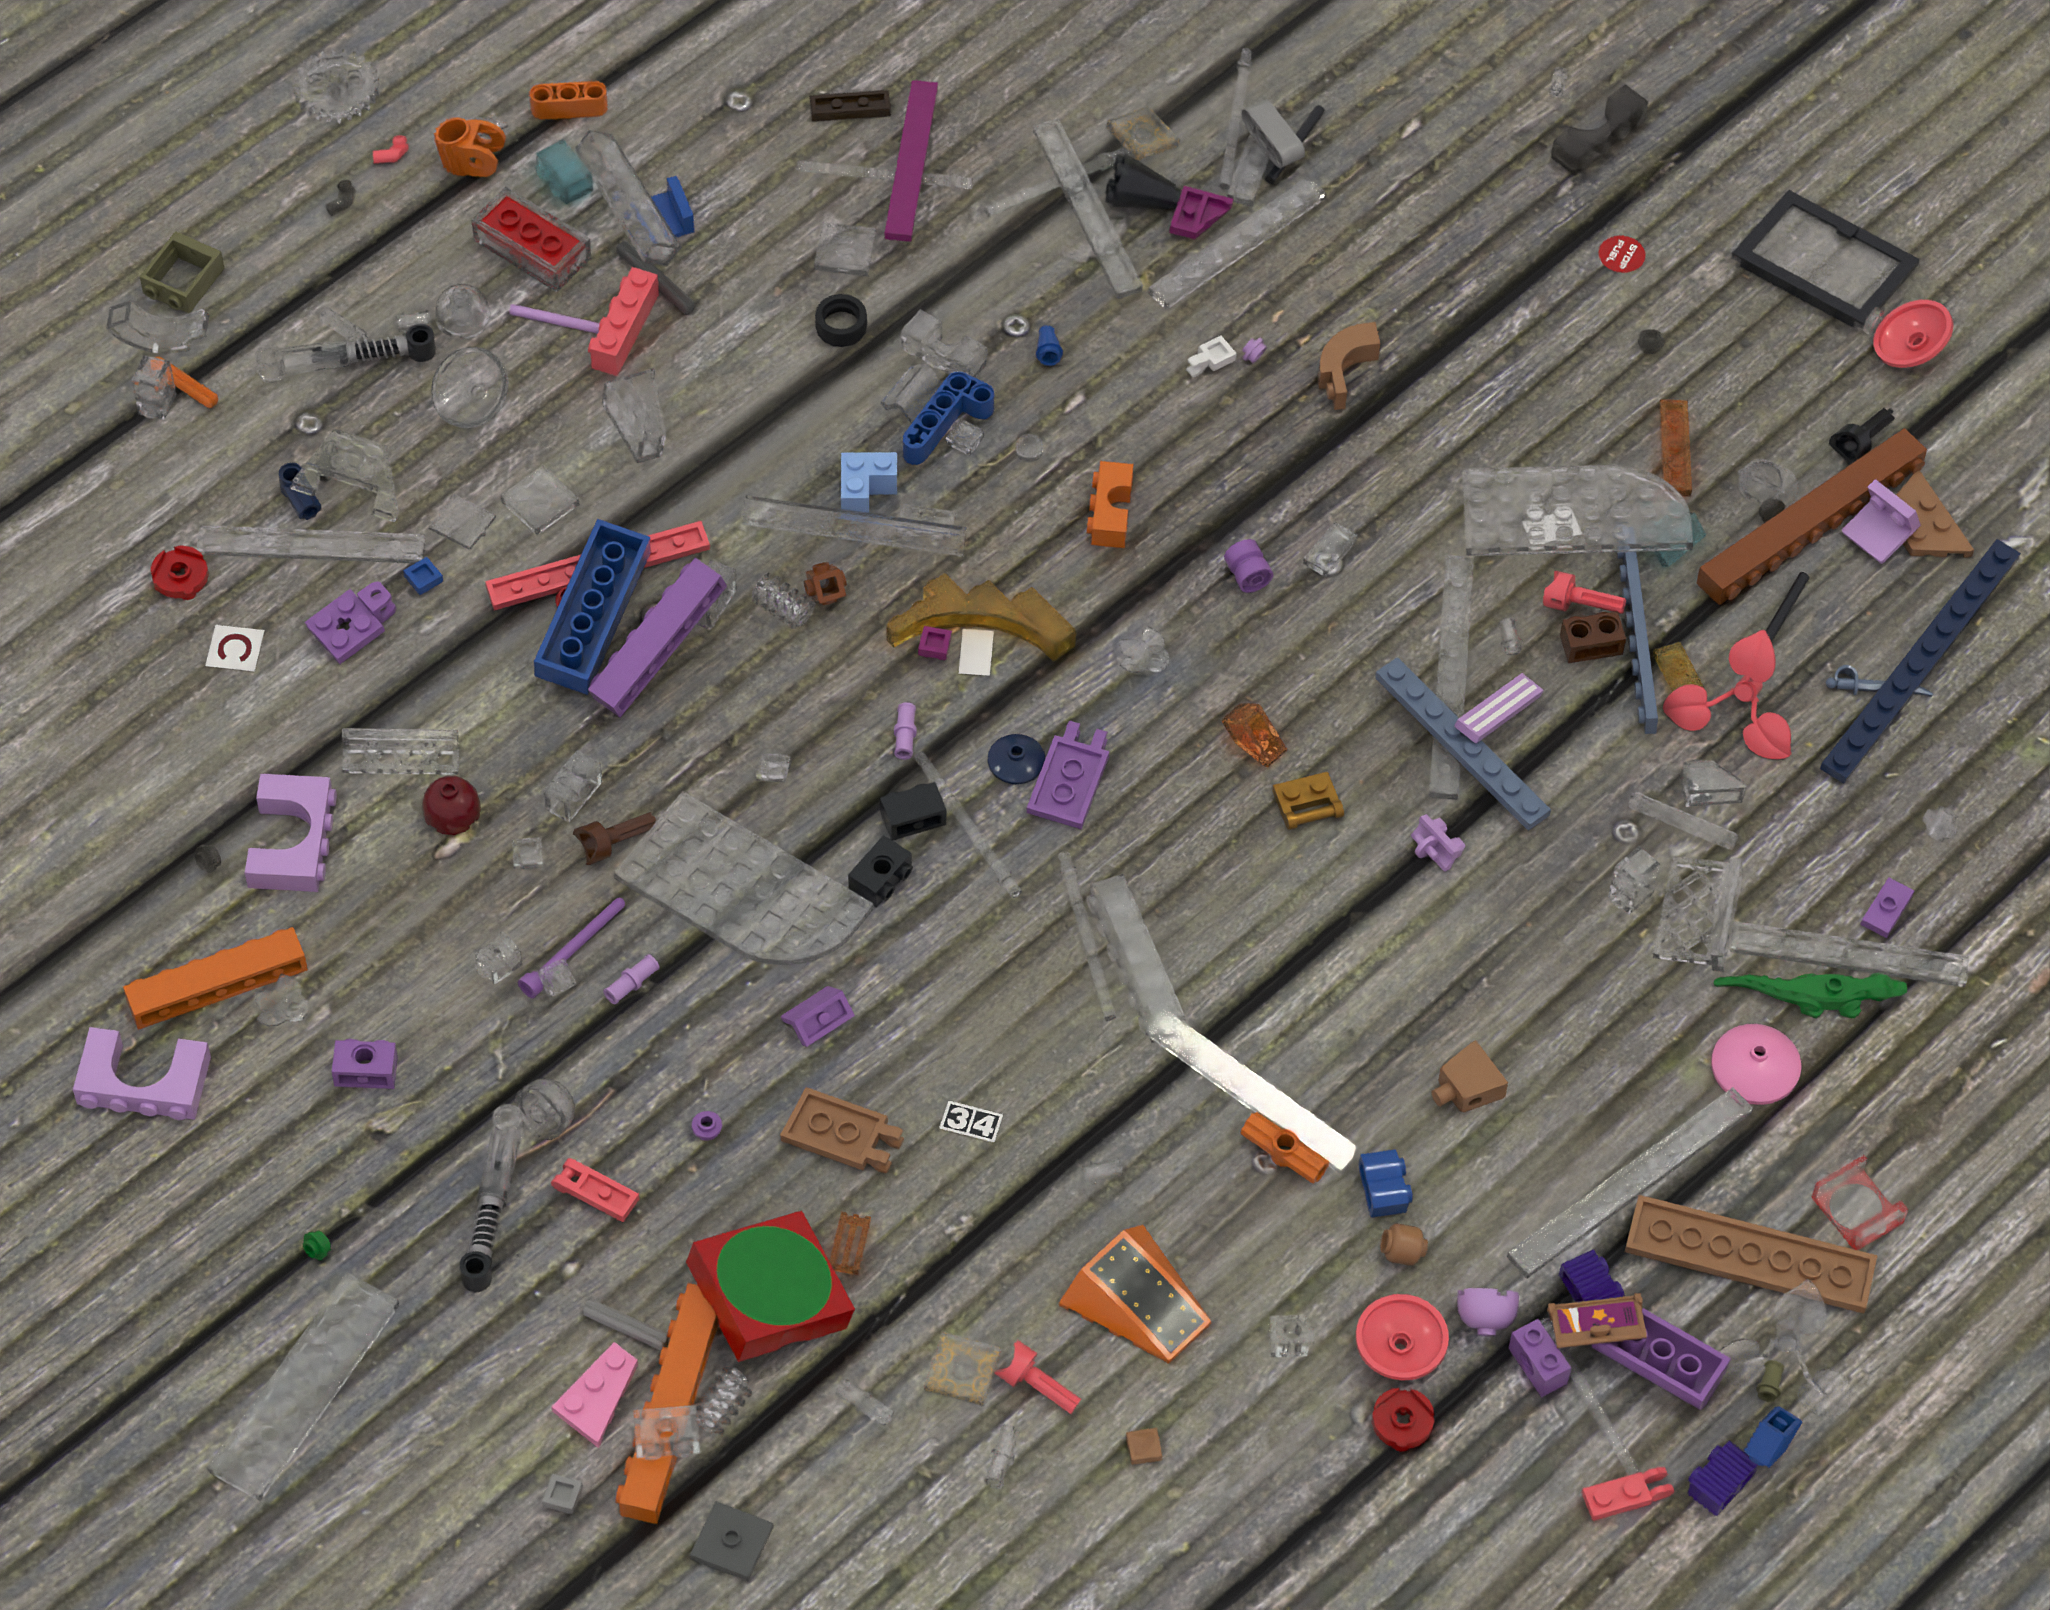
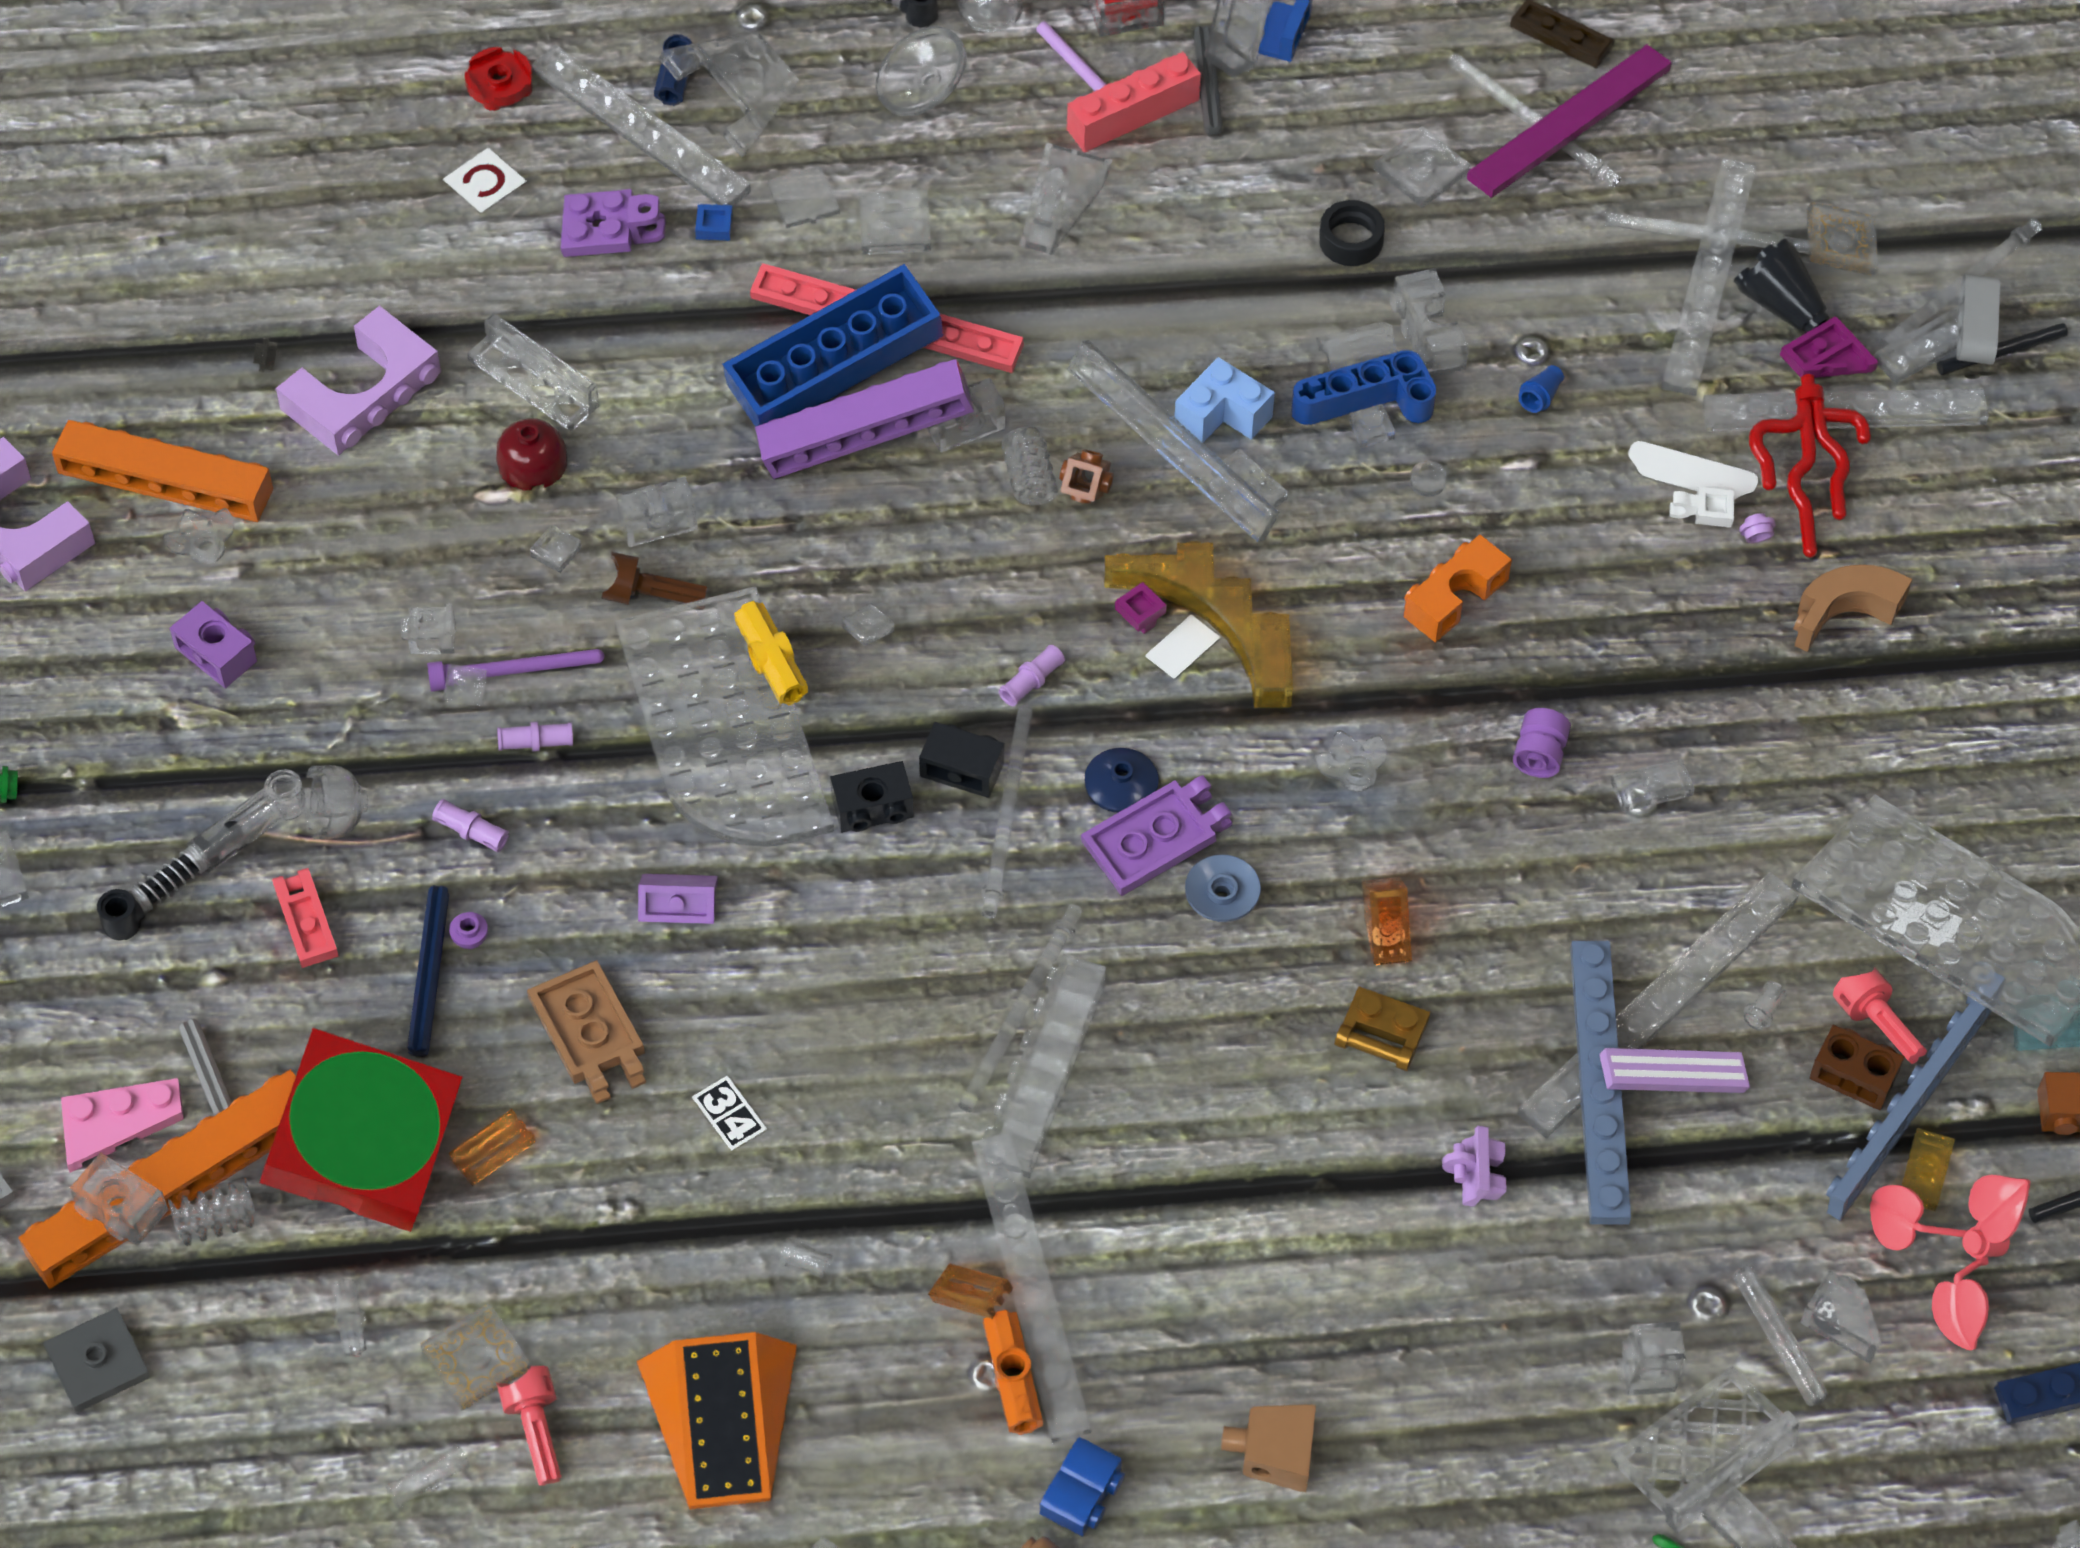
camera: 40 degrees right, 0 degrees up
none -> dark blue axle [407,885,449,1057]
none -> lavender pin [432,799,509,853]
none -> yellow piece [734,601,808,705]
none -> clear orange tile [928,1263,1013,1319]
none -> sand blue dish [1185,855,1261,922]
none -> white sticker [1628,441,1758,499]
none -> red plant [1748,374,1871,558]

